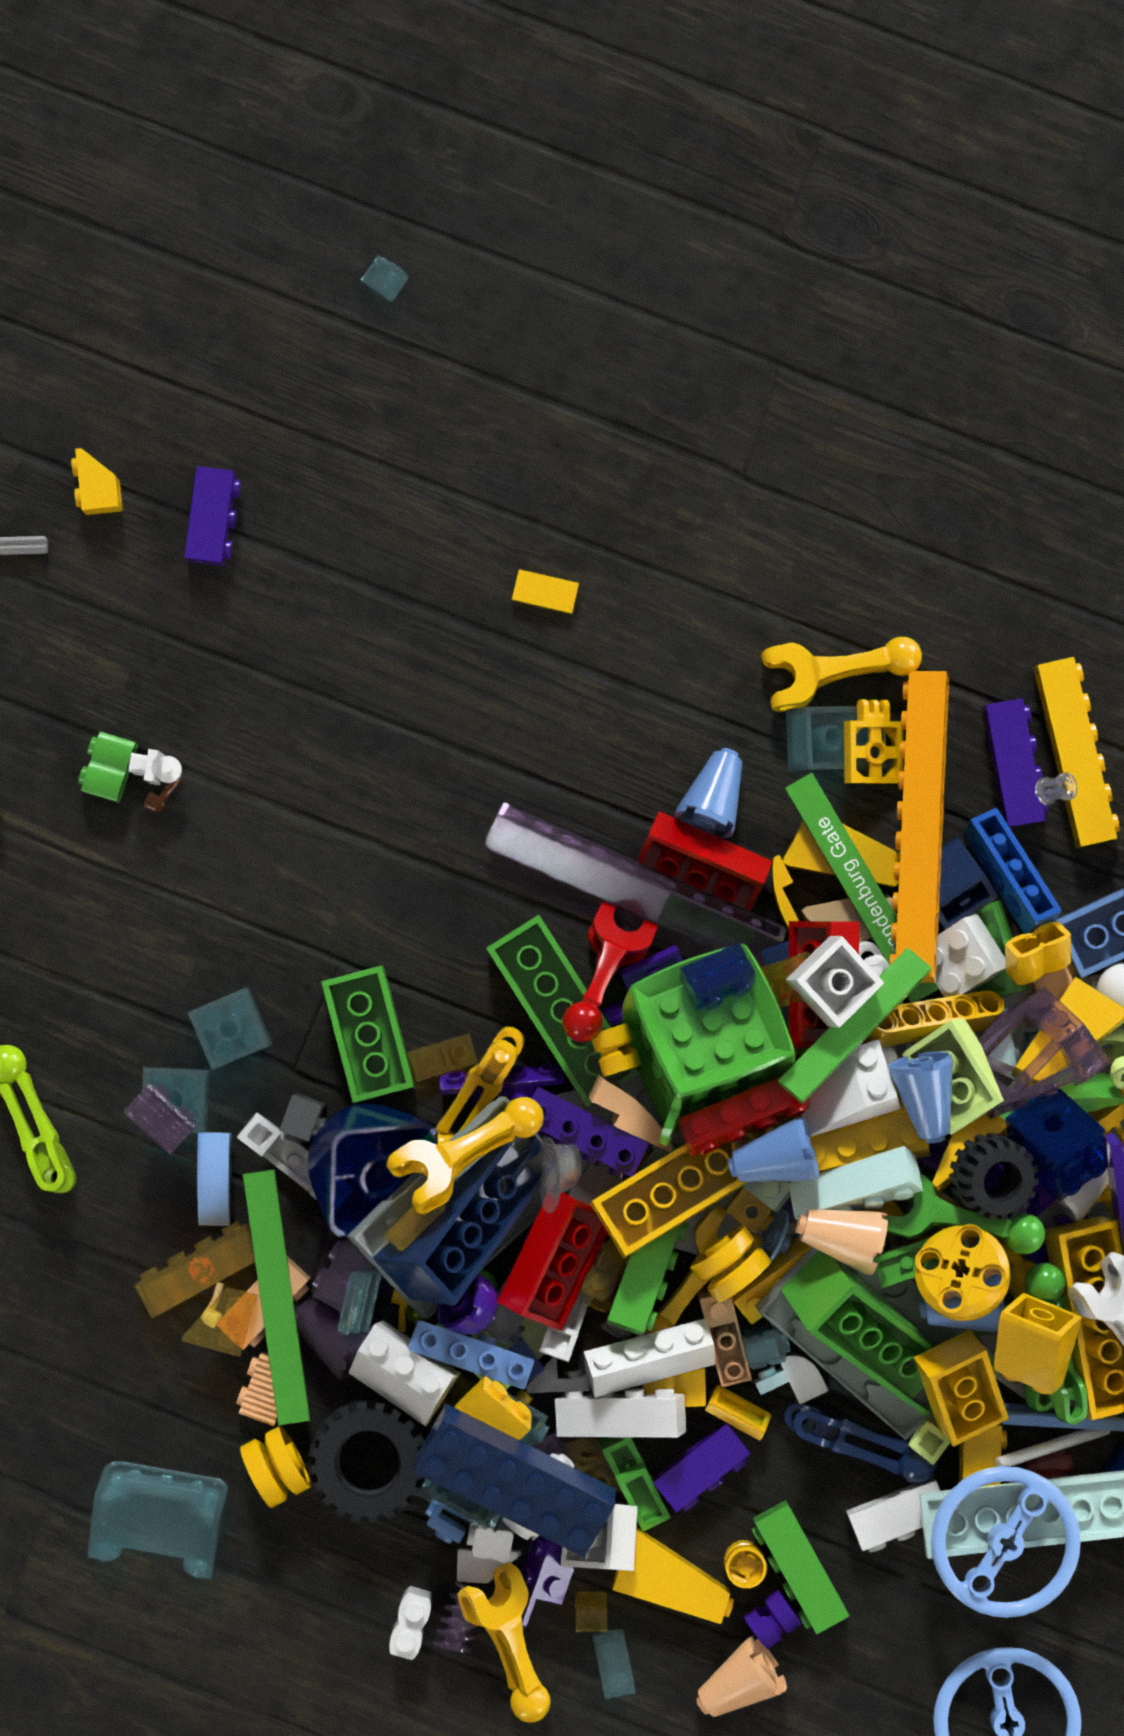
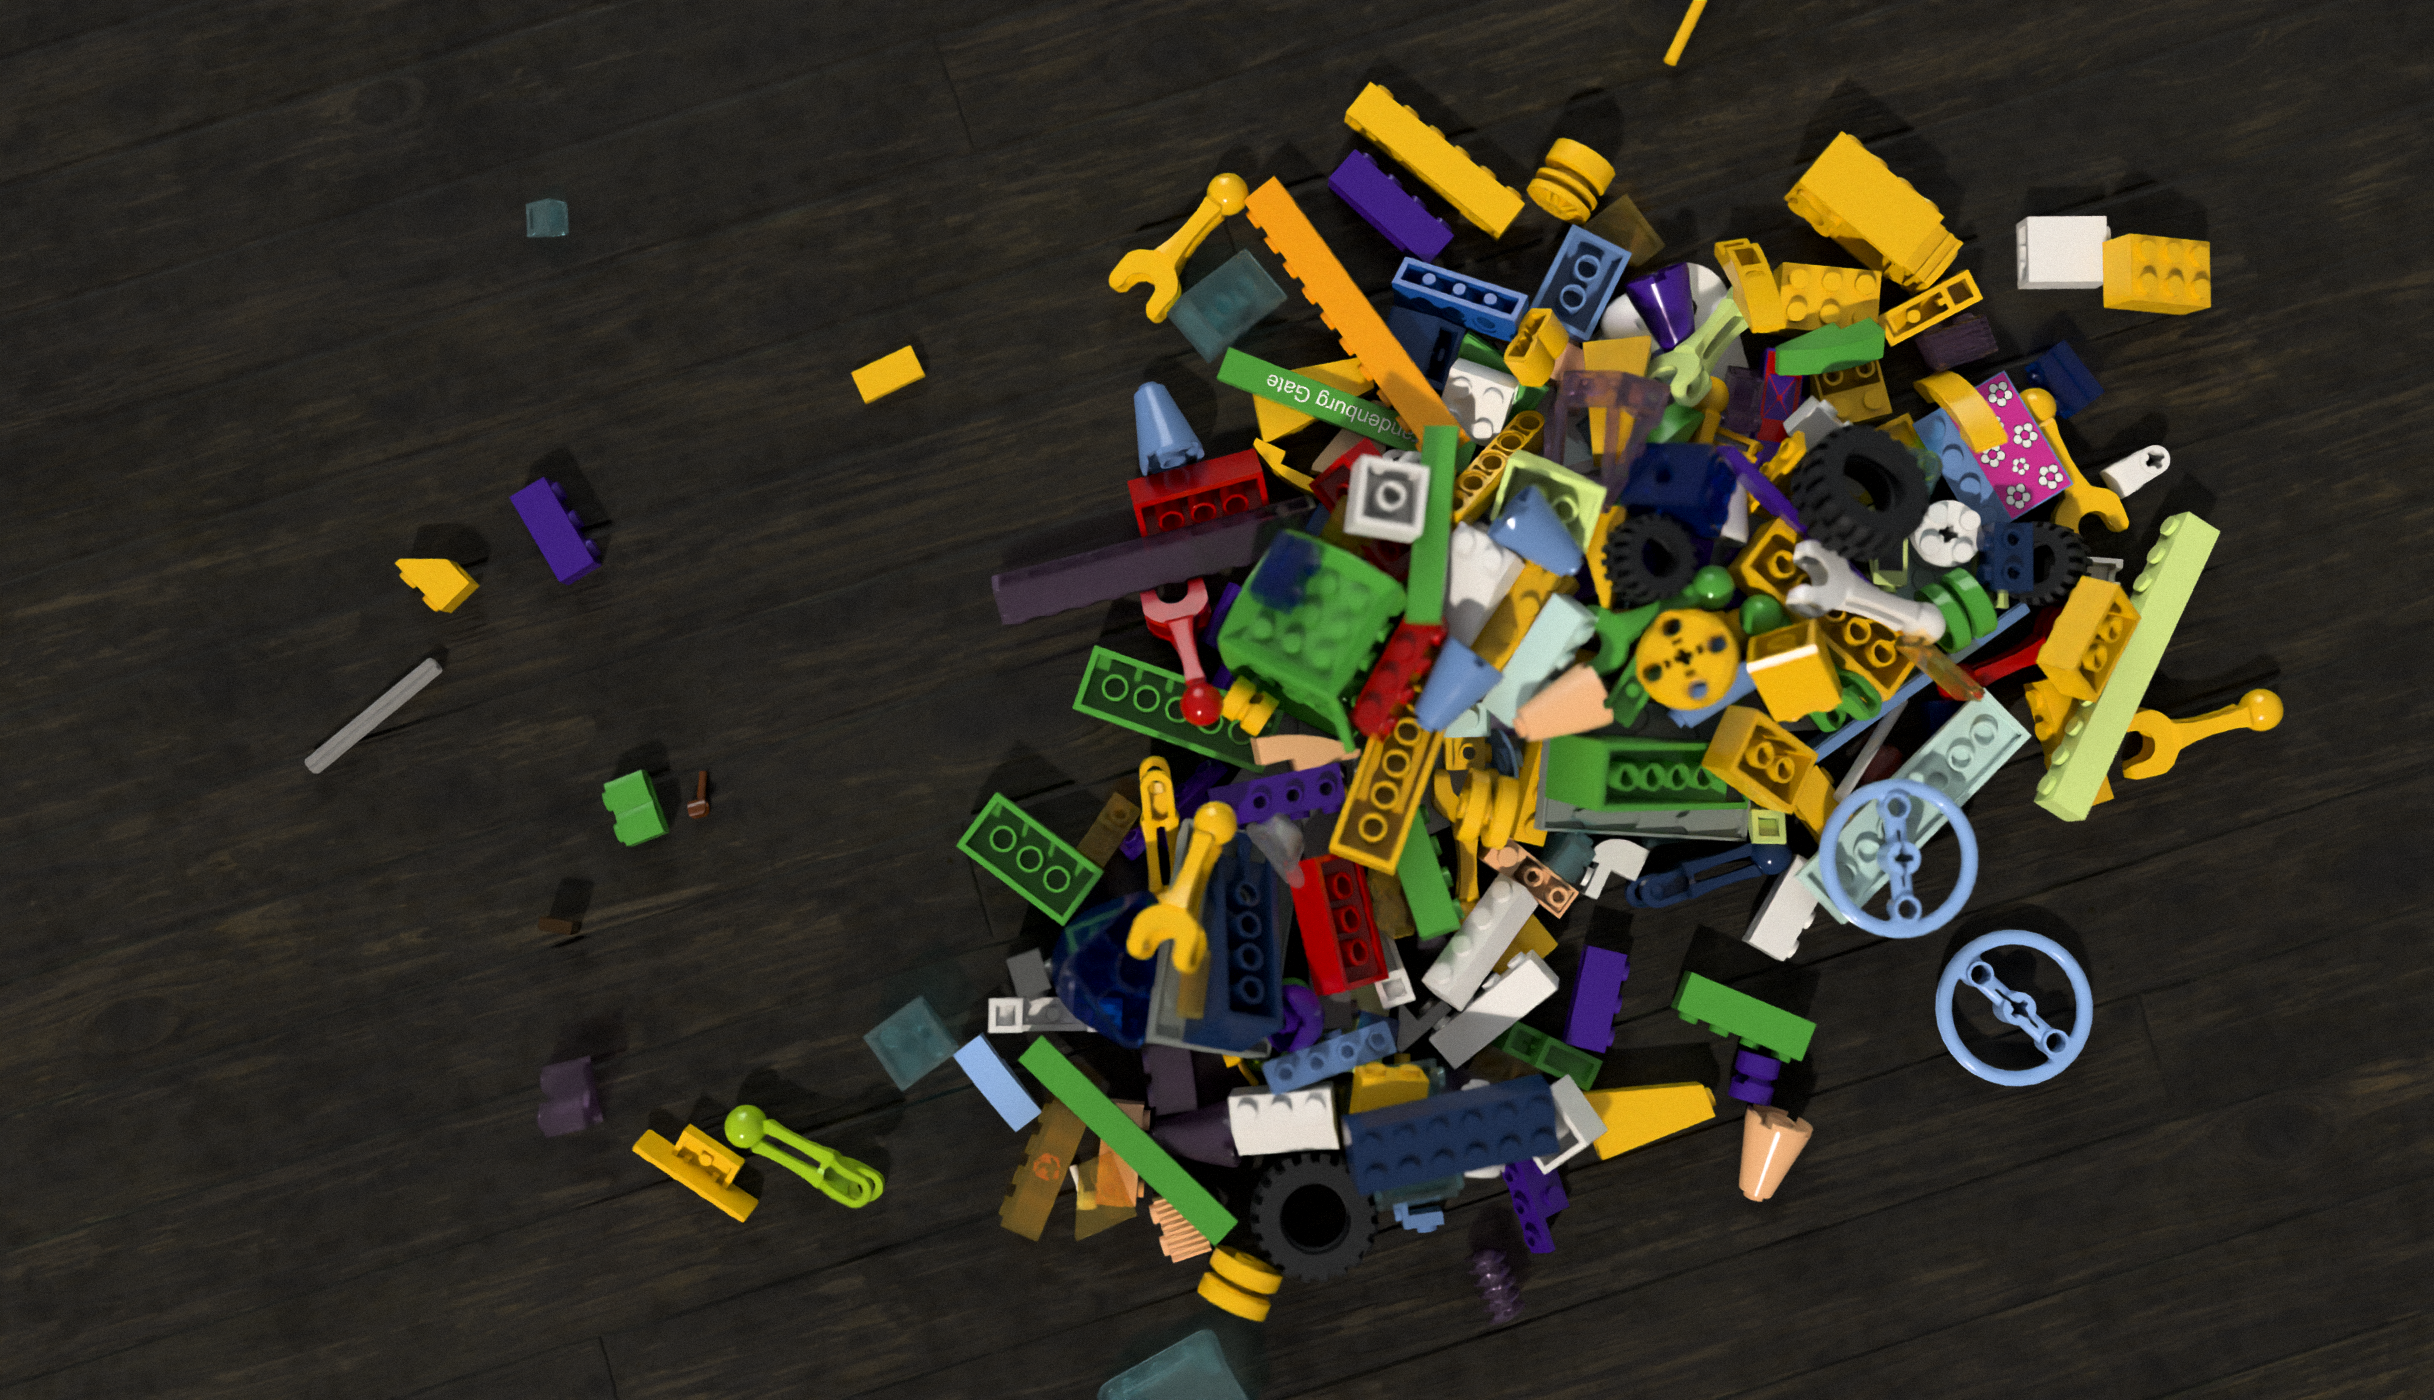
camera: 40 degrees left, 0 degrees up
clear purple brick [124,1083,198,1155] -> none
white hips [128,749,182,785] -> none
clear light blue brick [188,988,273,1070] -> none
clear light blue tile [338,1269,382,1335] -> none
white brick [389,1586,432,1660] -> none
white slope [457,1548,521,1583] -> none
yellow piece [457,1562,551,1723] -> none
white brick [467,1508,514,1563] -> none
clear yellow slope [575,1592,607,1632] -> none
clear light blue plate [593,1629,636,1699] -> none
yellow tile [705,1384,772,1441] -> none
yellow wheel [724,1540,767,1589] -> none
yellow piece [844,699,904,784] -> none
clear bush [1035,772,1078,805] -> none

